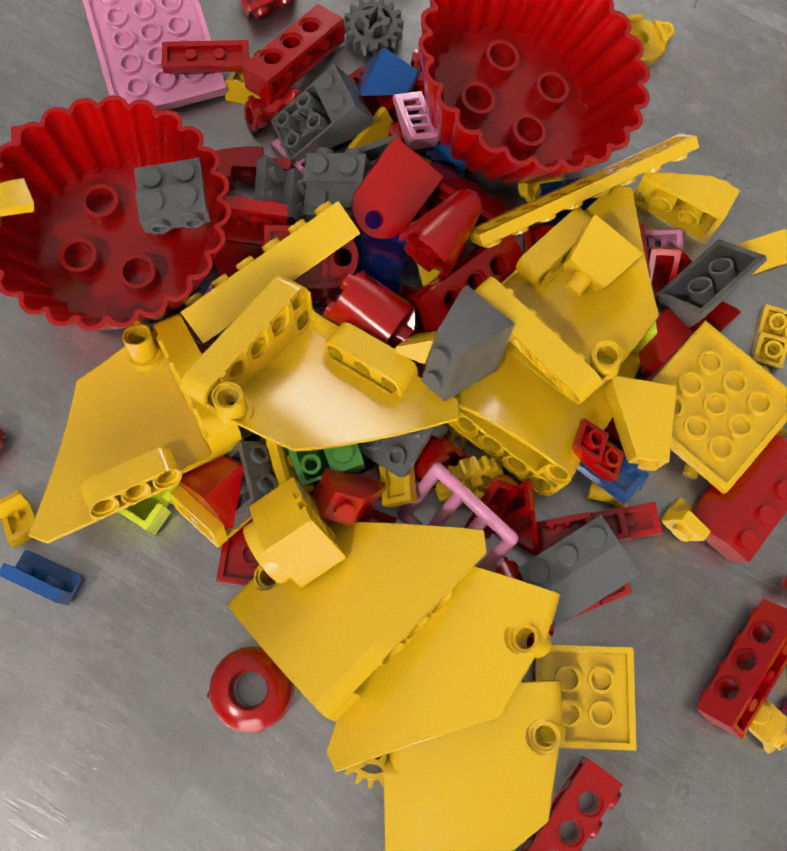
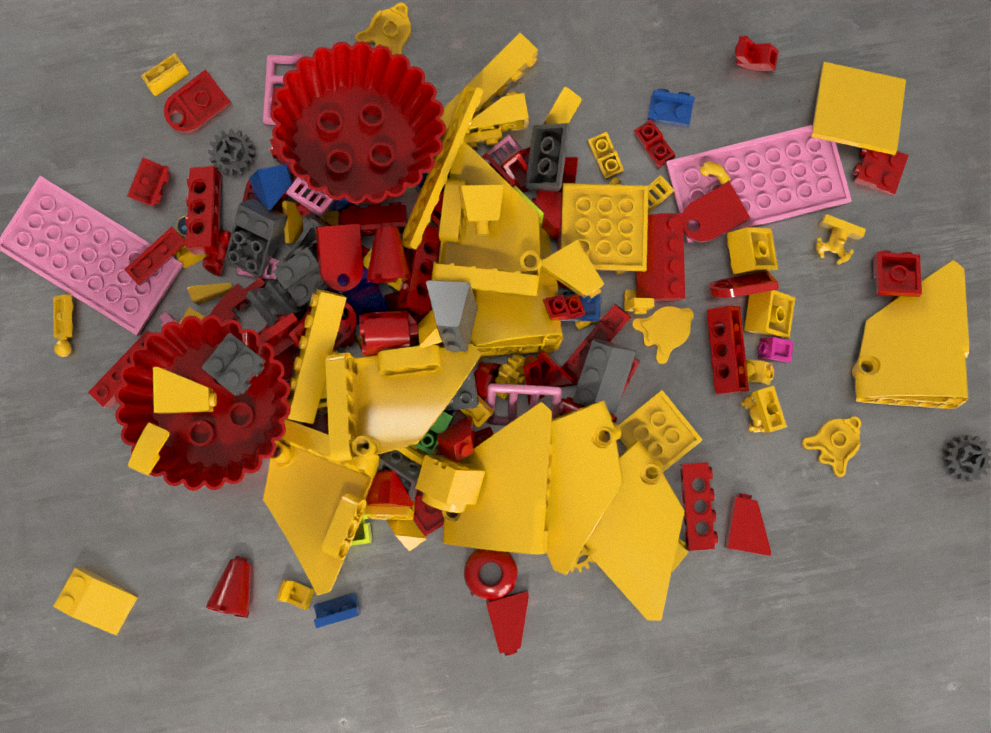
camera: 35 degrees left, 10 degrees up
none -> yellow plate [53,294,74,357]
none -> yellow slope [153,367,217,414]
none -> yellow slope [187,283,235,305]
none -> yellow slope [386,520,427,551]
none -> yellow brick [440,33,538,138]
none -> yellow plate [464,128,502,149]
none -> red slope [486,590,529,656]
none -> yellow tile [632,306,694,364]
none -> yellow piece [740,386,787,434]

